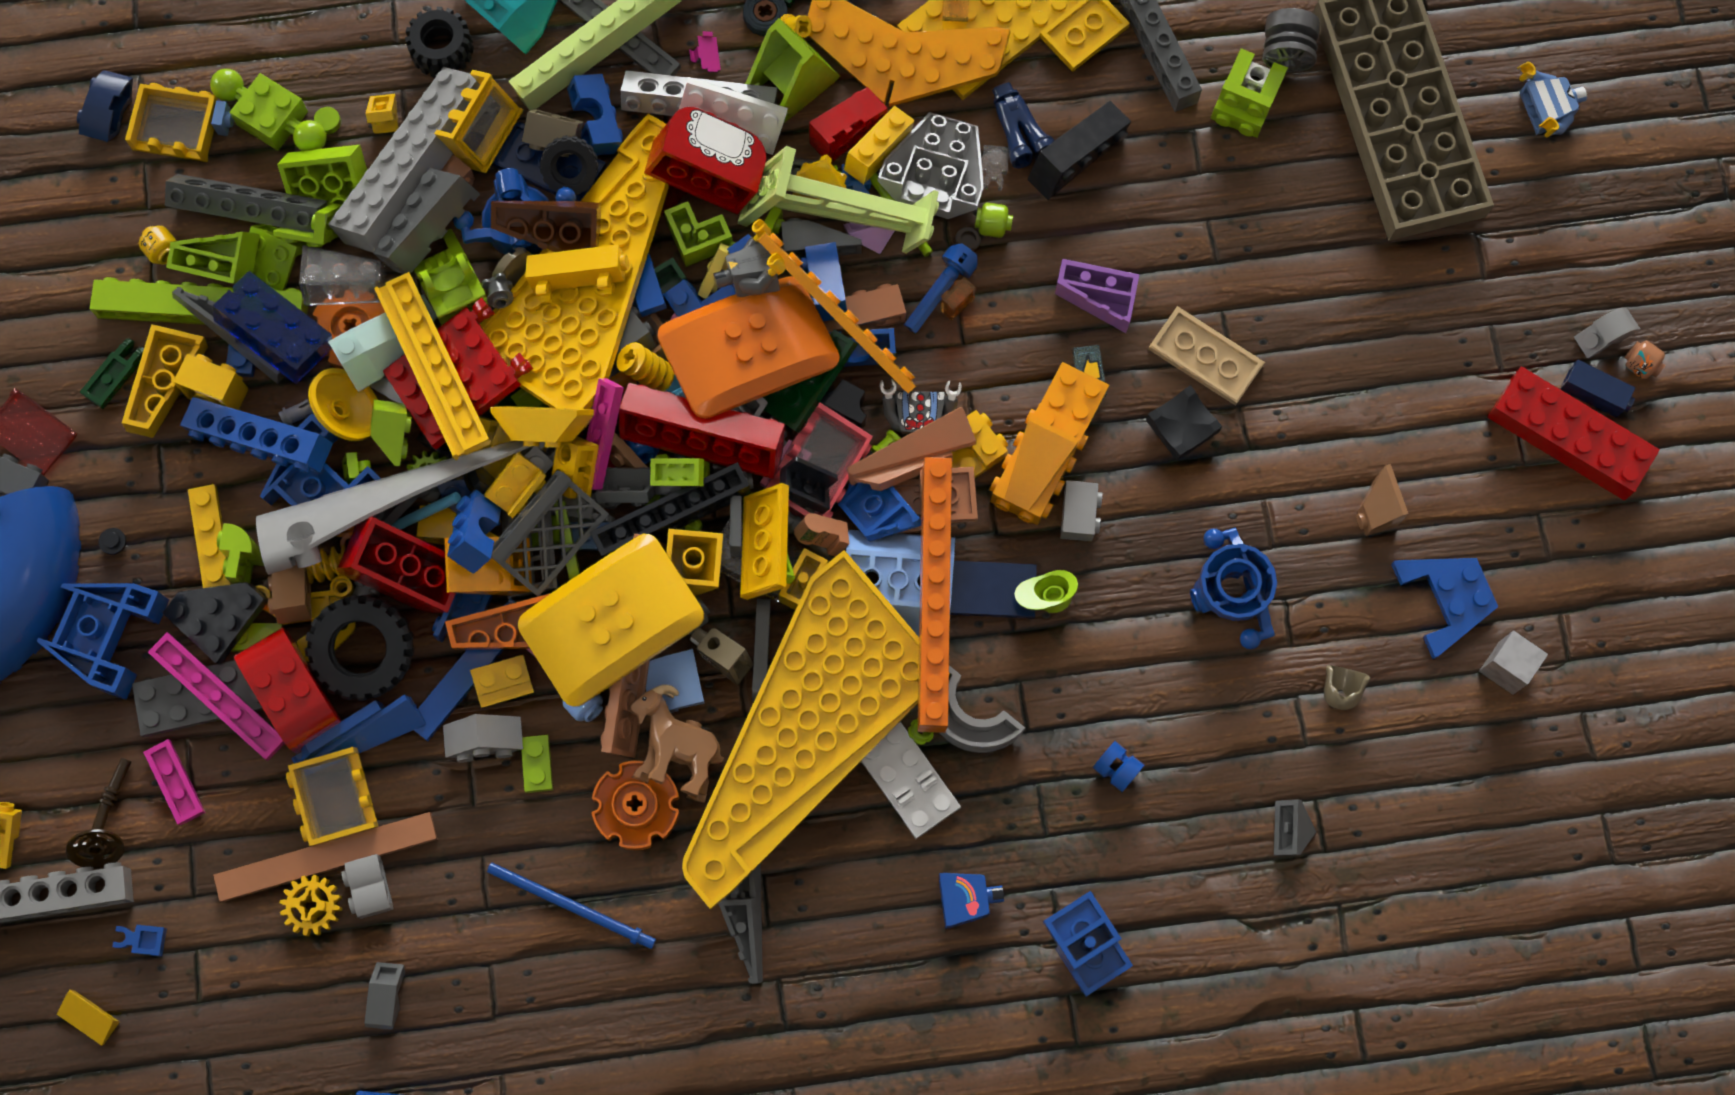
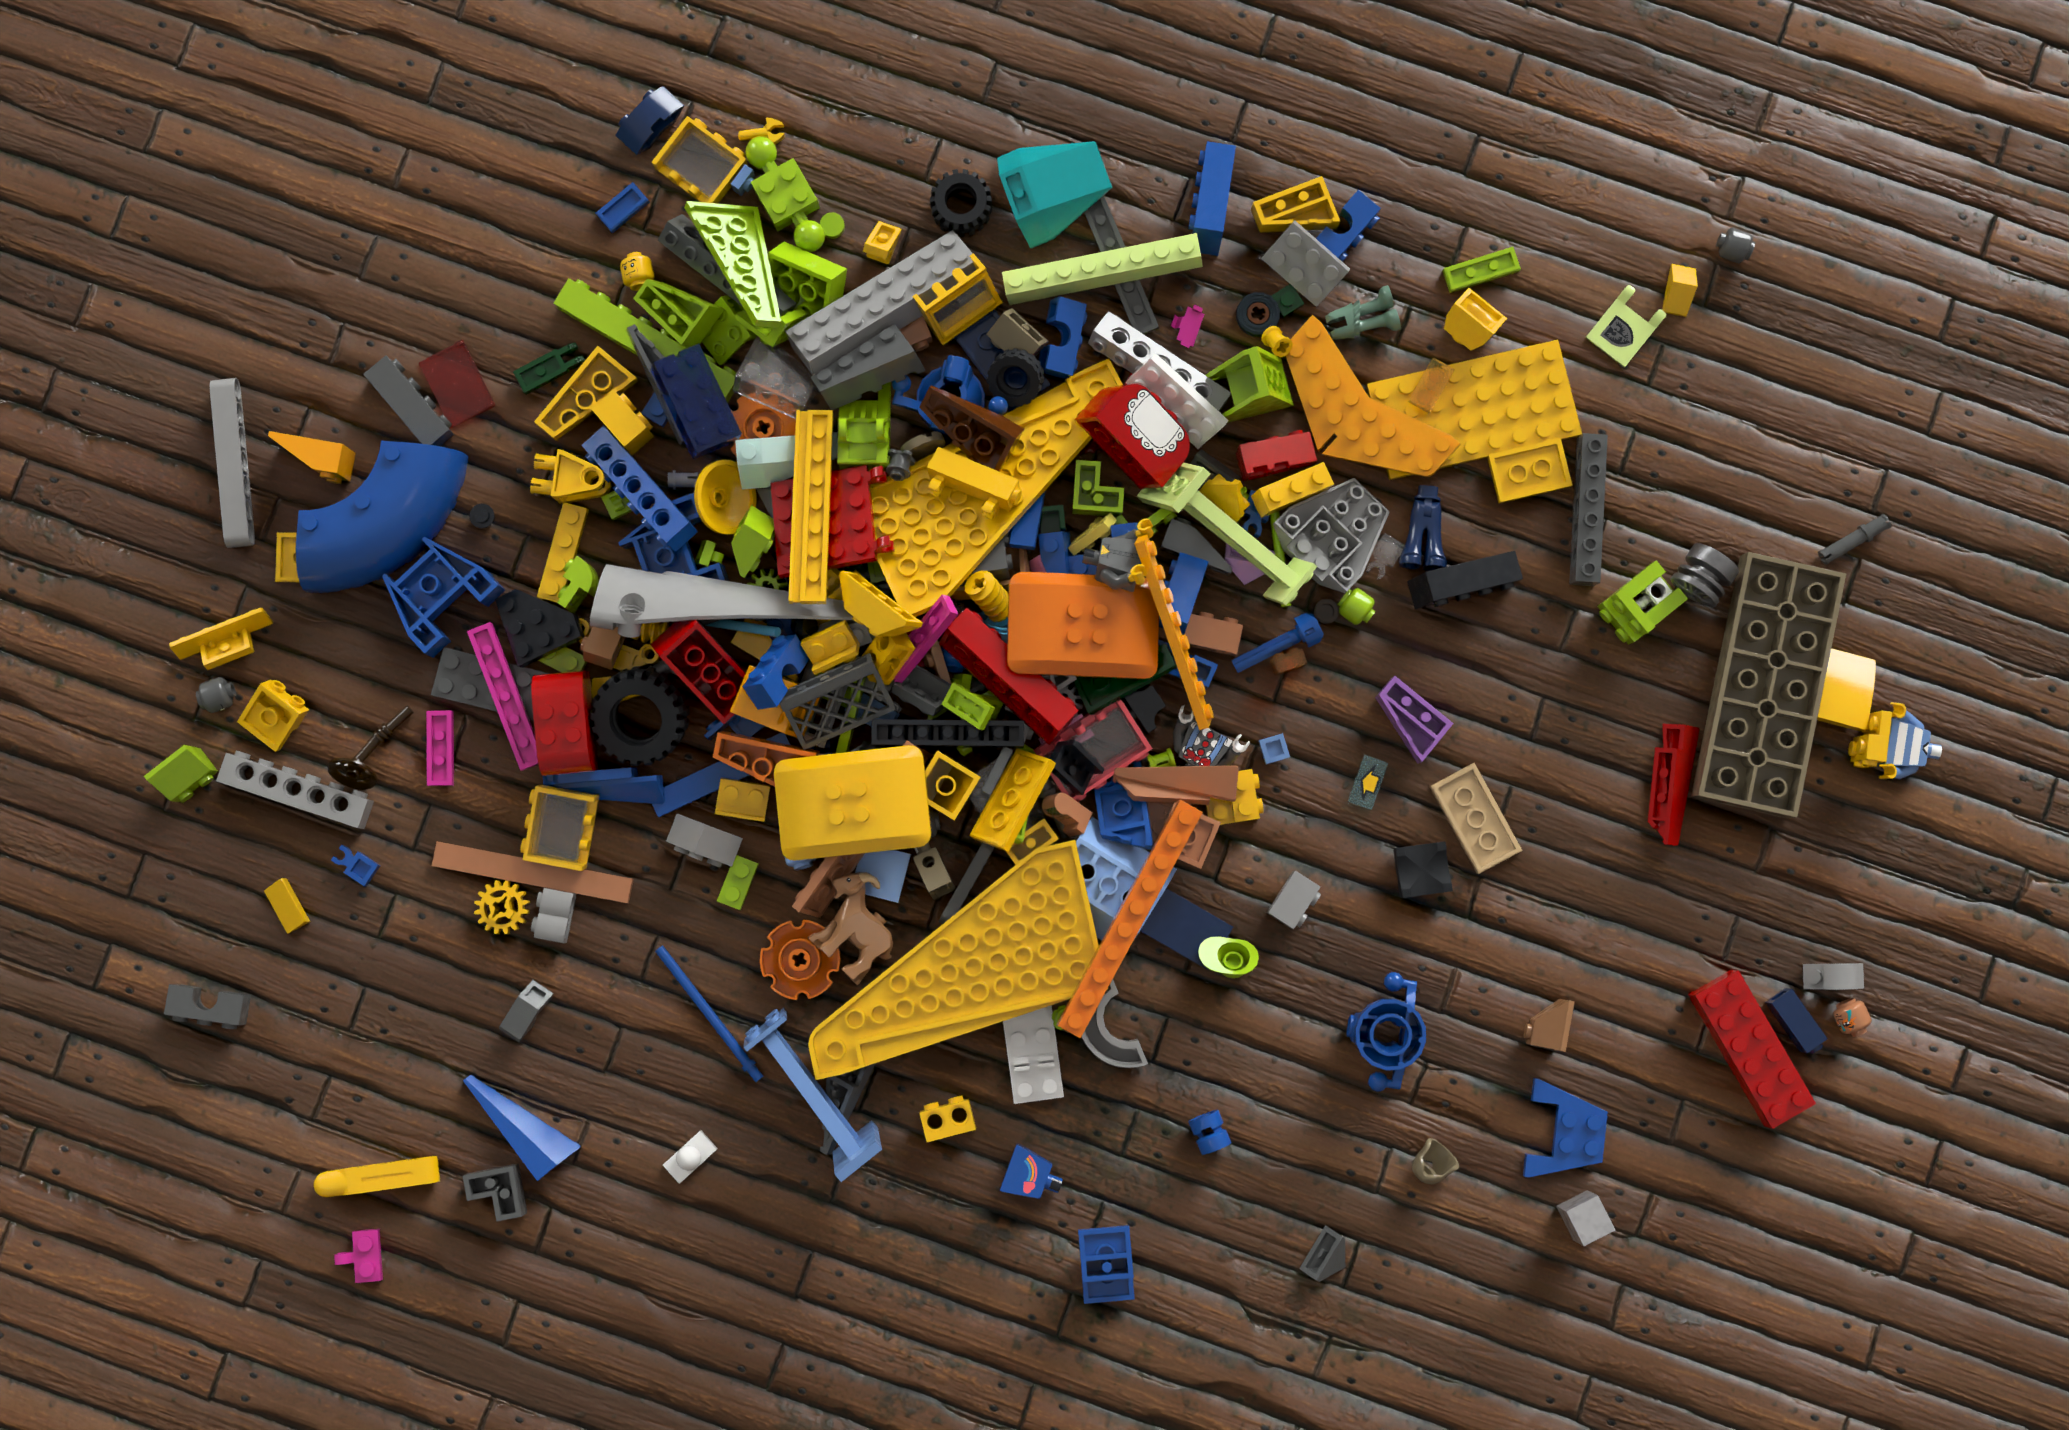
camera: 30 degrees right, 10 degrees up
light orange wedge [989,362,1109,525] -> none
none -> yellow piece [530,449,612,504]
none -> blue tile [596,182,650,233]
none -> lime tile [601,491,632,520]
none -> white tile [663,1130,718,1184]
none -> lime wing [684,201,781,328]
none -> yellow bar [738,118,785,145]
none -> medium blue piece [744,1008,882,1182]
none -> yellow brick [919,1095,976,1142]
none -> medium blue plate [1258,733,1290,765]
none -> red wedge [1648,723,1699,846]
none -> yellow slope [1817,648,1876,731]
none -> yellow plate [1848,710,1892,768]

